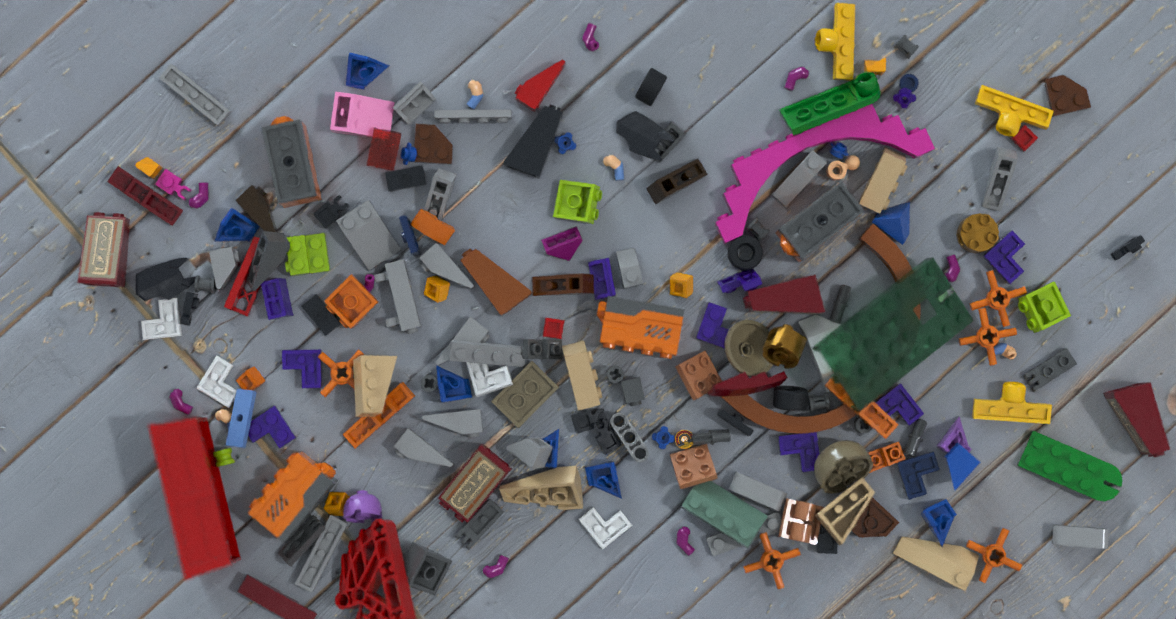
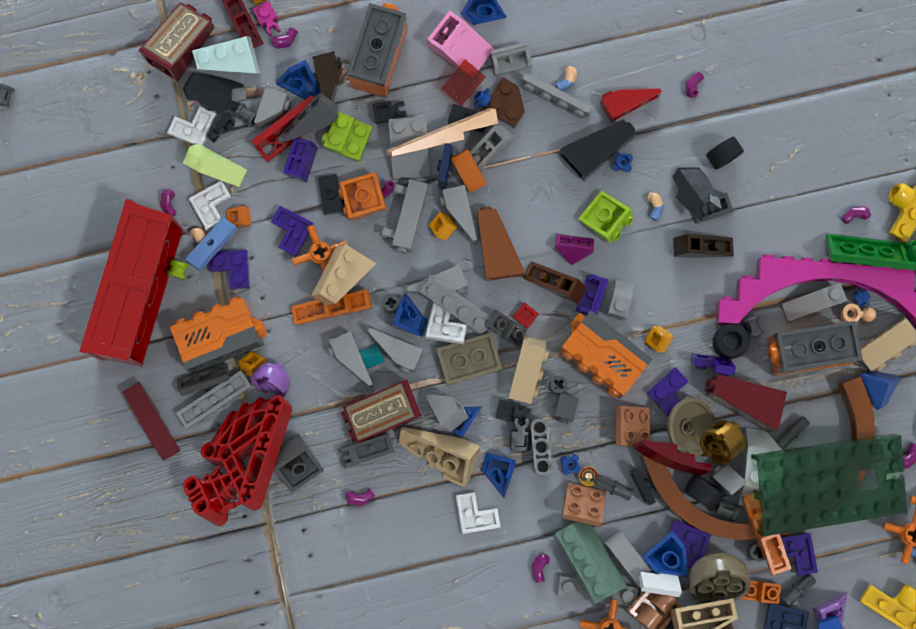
camera: 30 degrees right, 5 degrees down
none -> yellowish green slope [183,144,247,187]
none -> light aqua wedge [192,36,261,74]
none -> teal slope [360,344,385,369]
none -> light nougat slope [386,108,498,156]
none -> white tile [639,572,682,597]
none -> blue slope [642,531,688,578]
none -> light grey slope [709,465,747,495]

